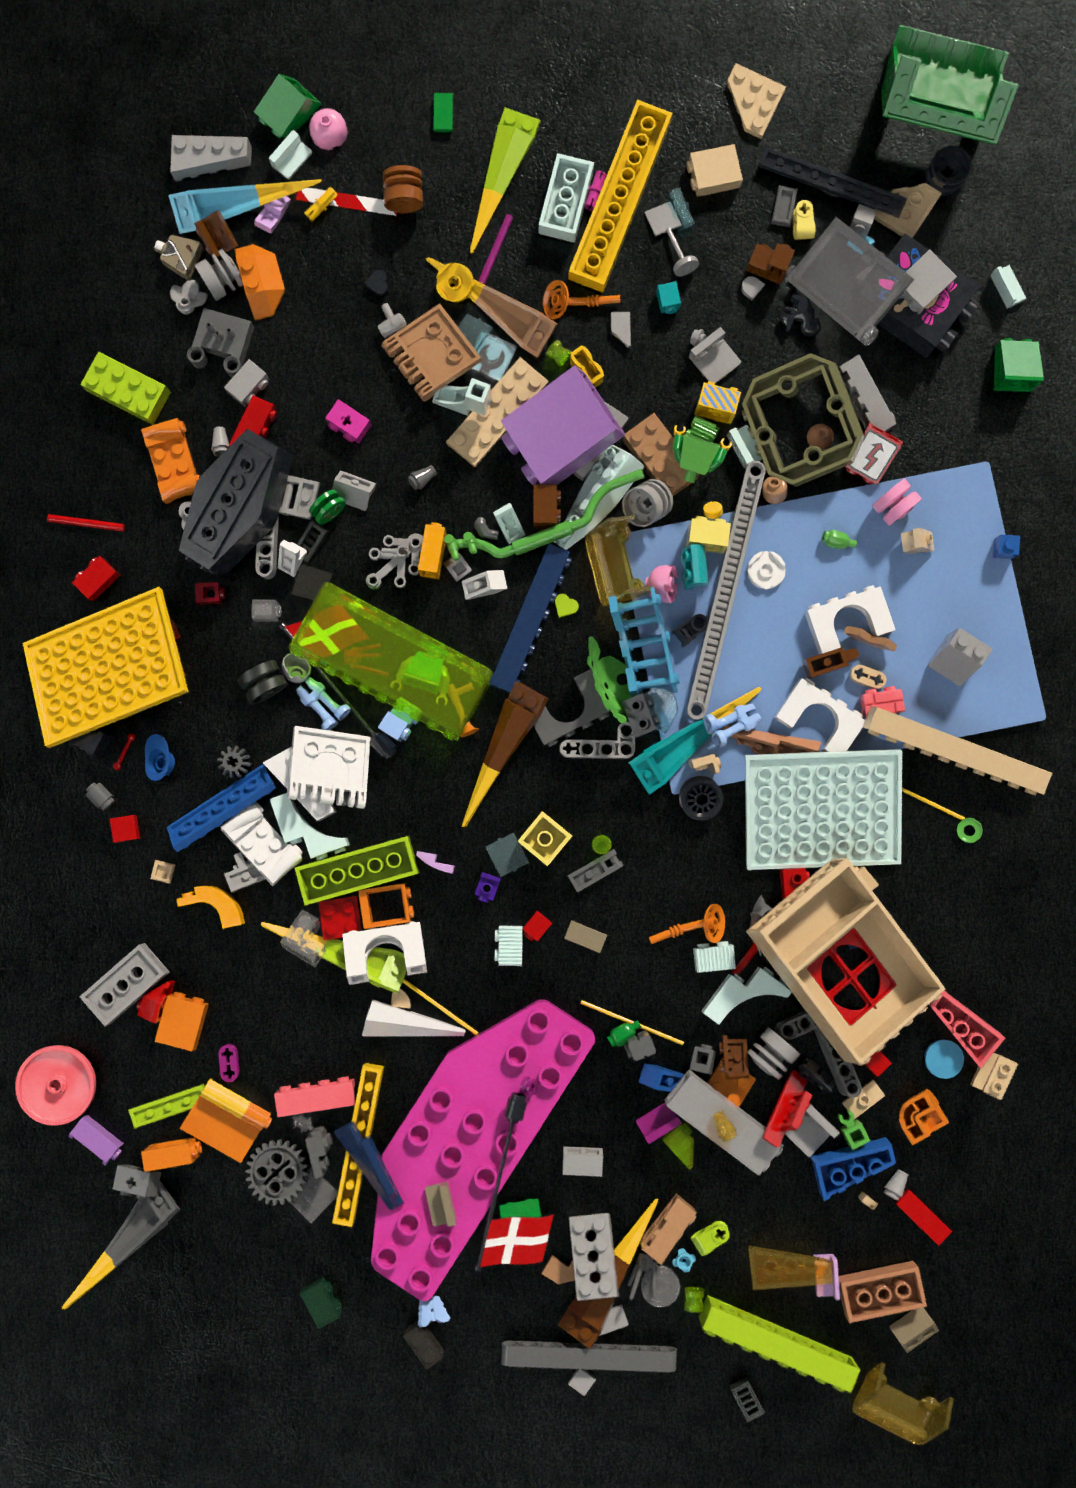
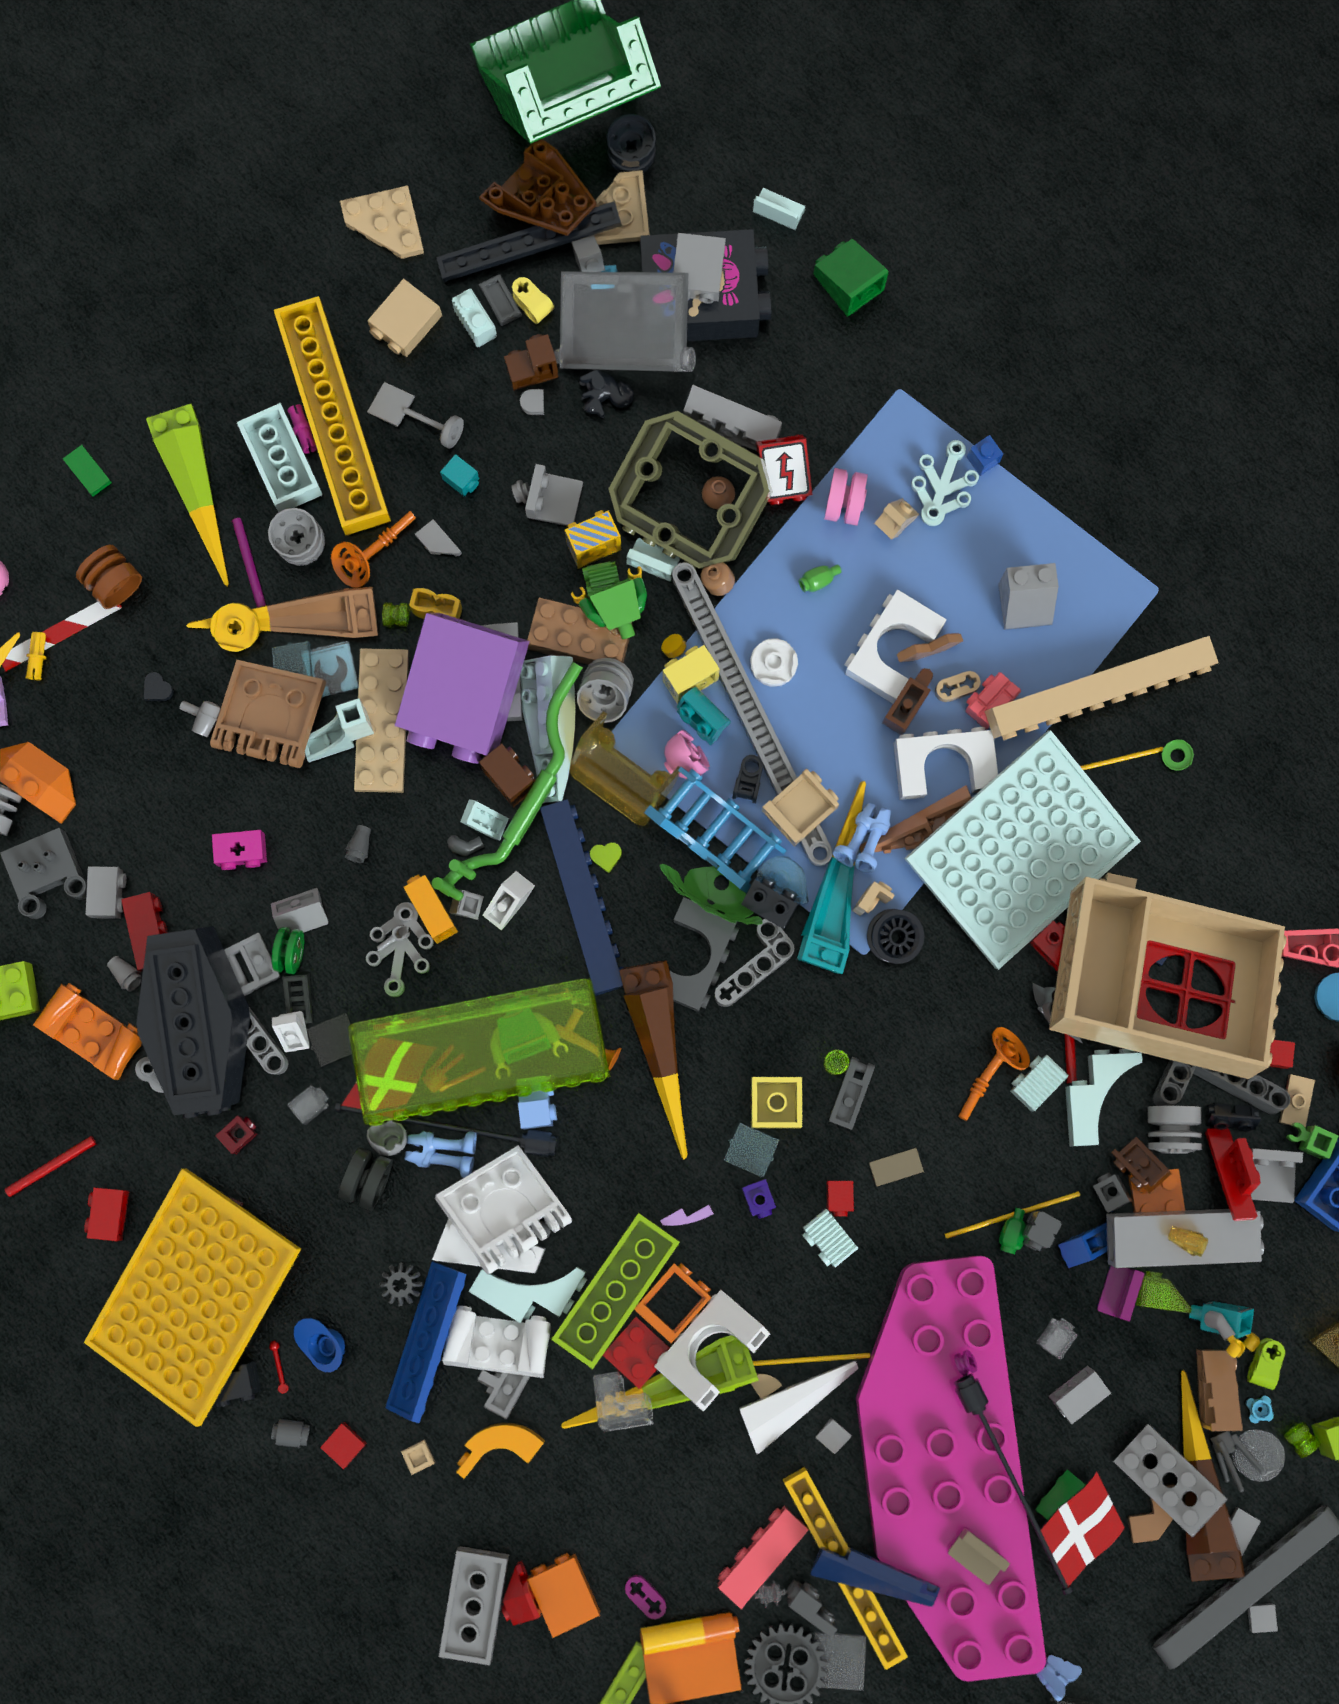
camera: 40 degrees left, 5 degrees down
clear light blue pin [669,188,695,228] -> none
none -> light grey wheel [268,508,325,566]
none -> light aqua brick [452,289,497,347]
none -> reddish brown wedge [479,139,597,236]
none -> tan panel [762,769,839,847]
none -> light grey slope [816,1418,852,1454]
none -> light aqua plant [911,440,979,526]
none -> clear brick [1036,1318,1078,1360]
none -> torso [1189,1301,1260,1358]

